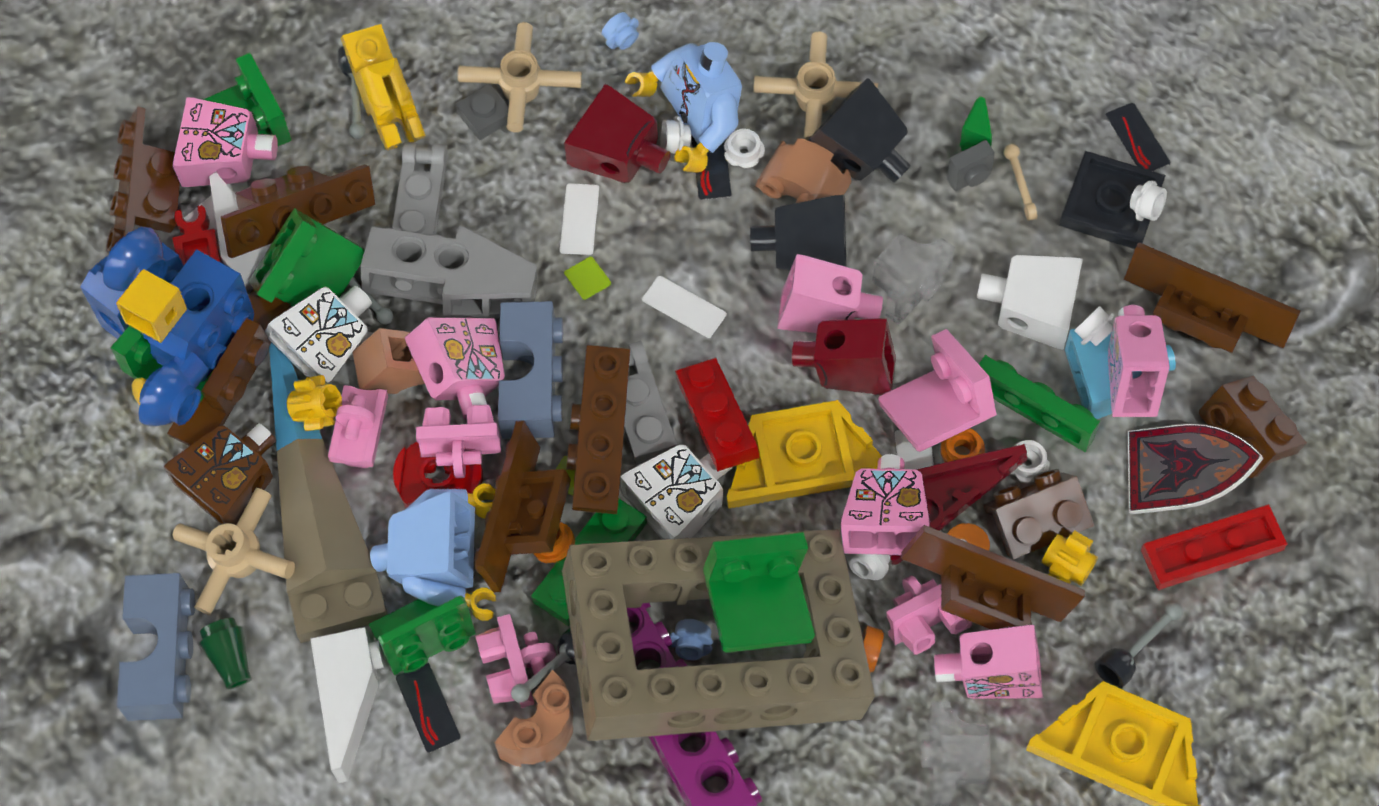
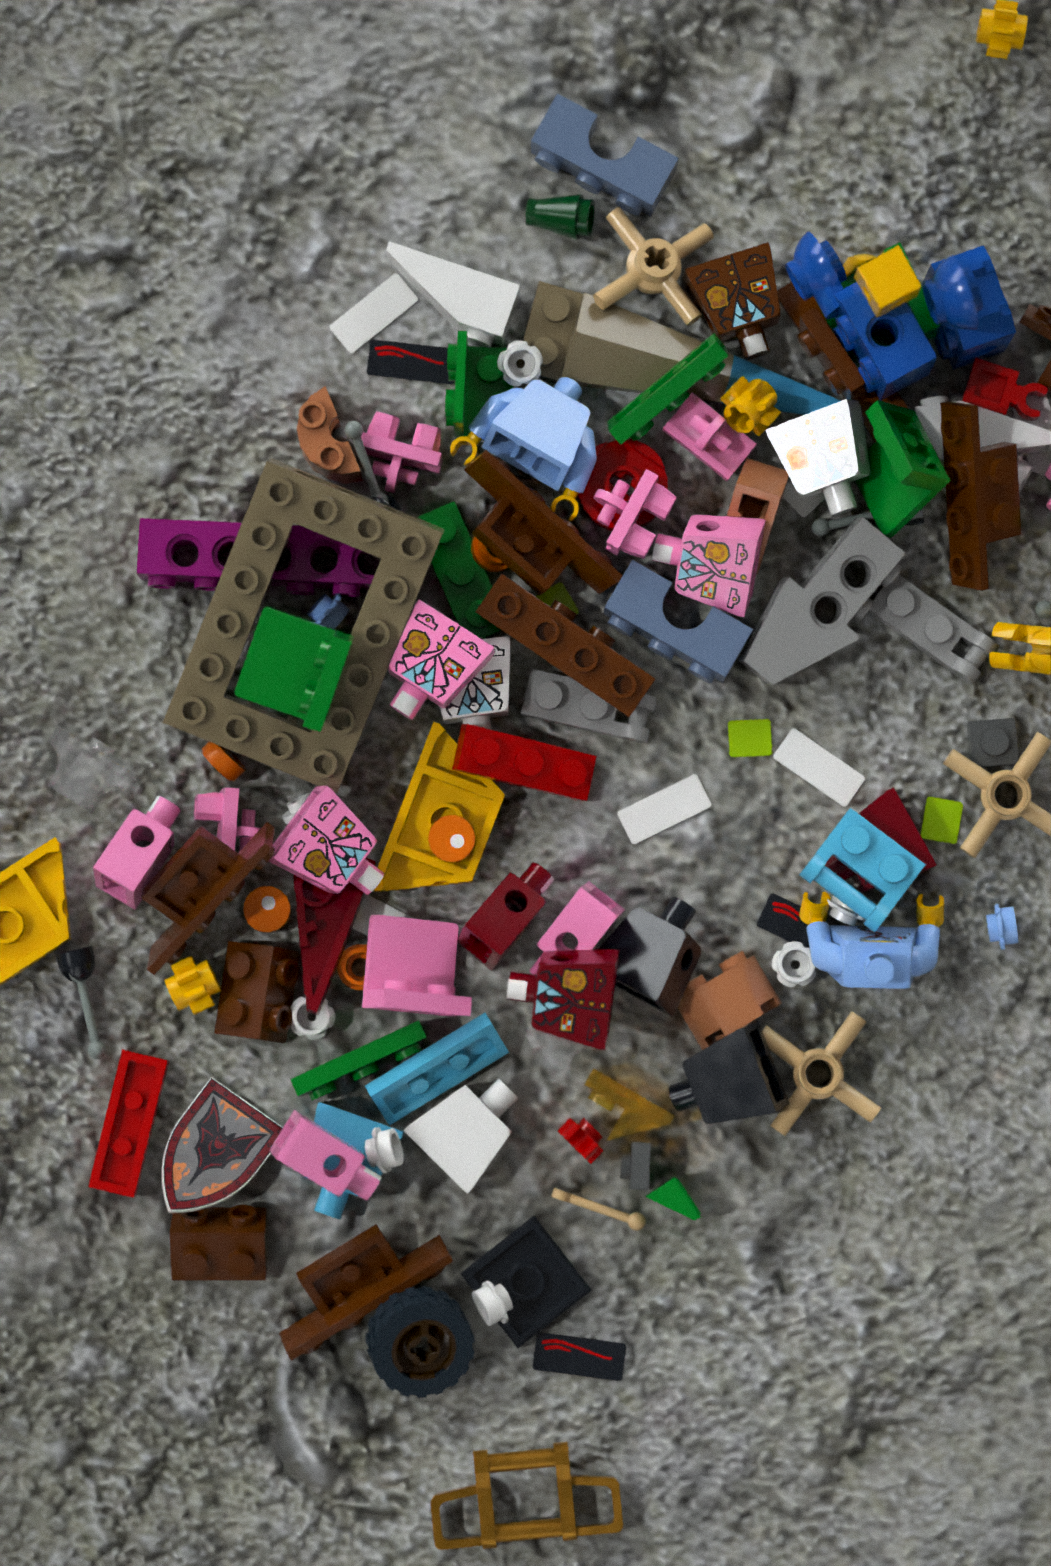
camera: 120 degrees right, 20 degrees up
none -> white sticker [329,273,418,353]
none -> medium azure plate [365,1013,509,1126]
none -> black wheel [365,1286,475,1398]
none -> bright pink torso [388,599,495,720]
none -> orange tile [428,815,475,863]
none -> pearl gold bar [431,1442,623,1550]
none -> white plate [497,340,543,386]
none -> dark red torso [507,949,620,1050]
none -> red plate [557,1118,604,1164]
none -> clear yellow slope [584,1068,675,1141]
none -> green plate [608,333,728,445]
none -> medium azure plate [799,808,926,932]
none -> lime sticker [920,797,963,844]

